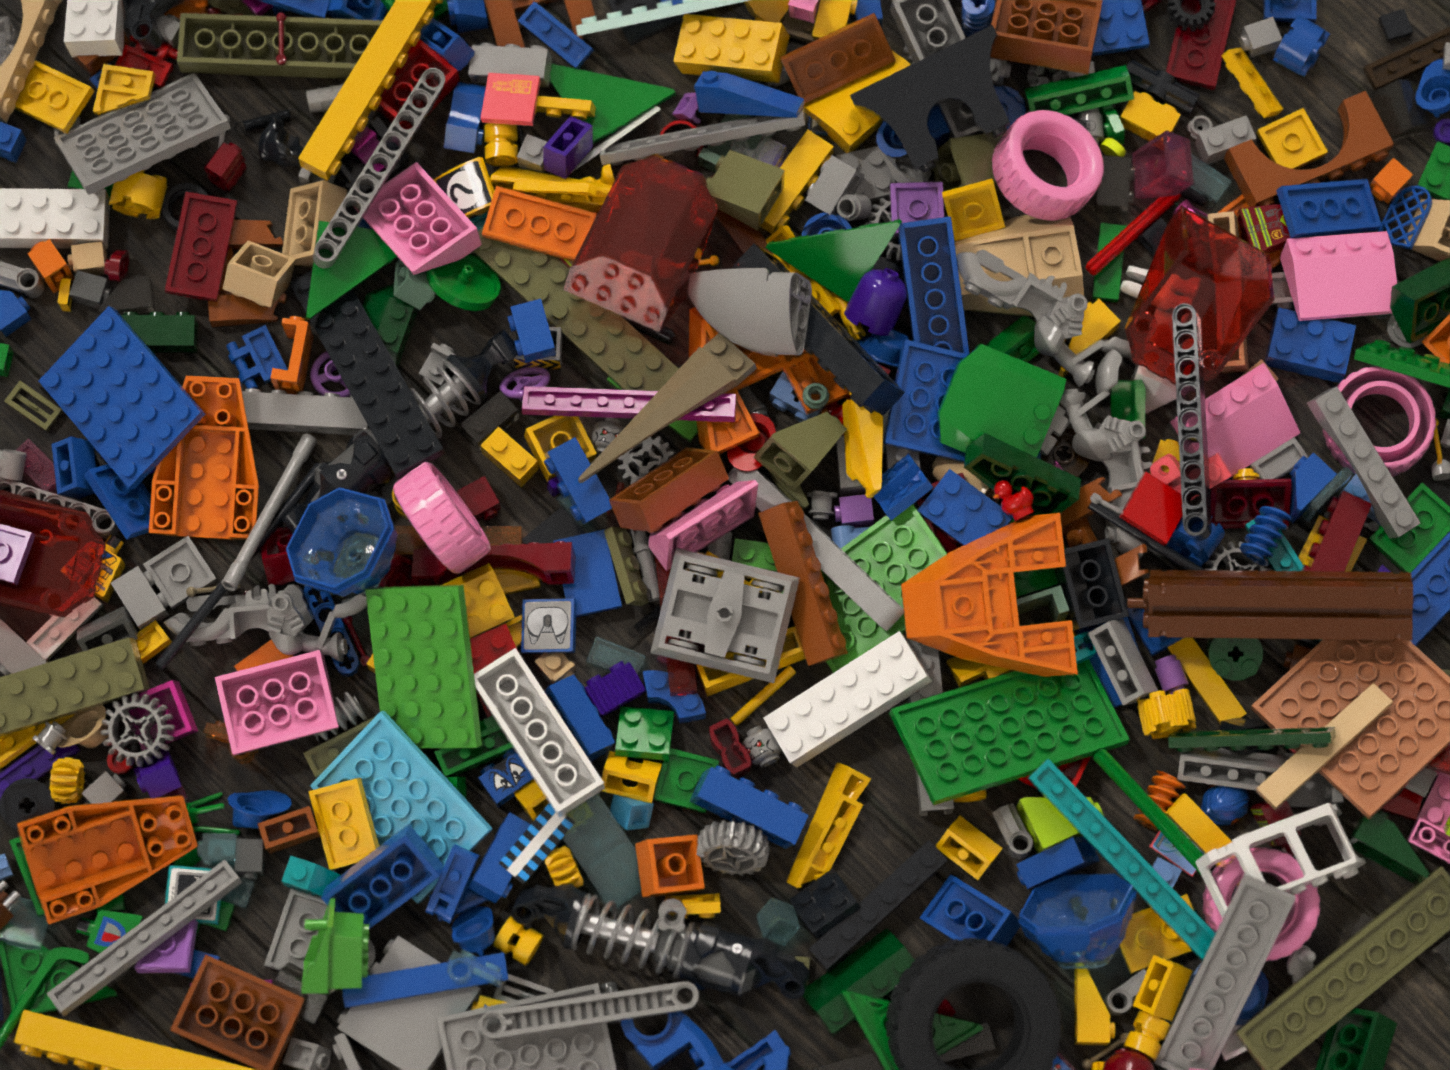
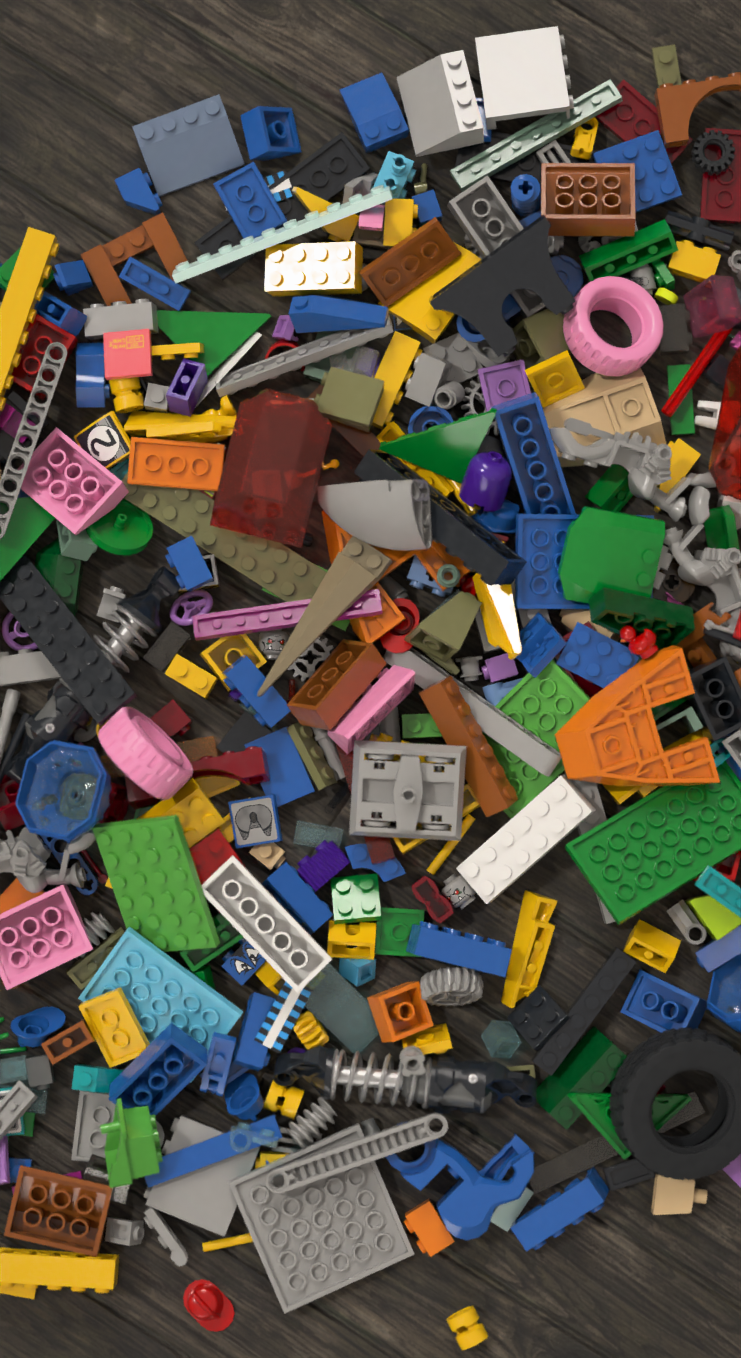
camera: 10 degrees left, 10 degrees up
none -> light grey piece [285,1097,337,1149]

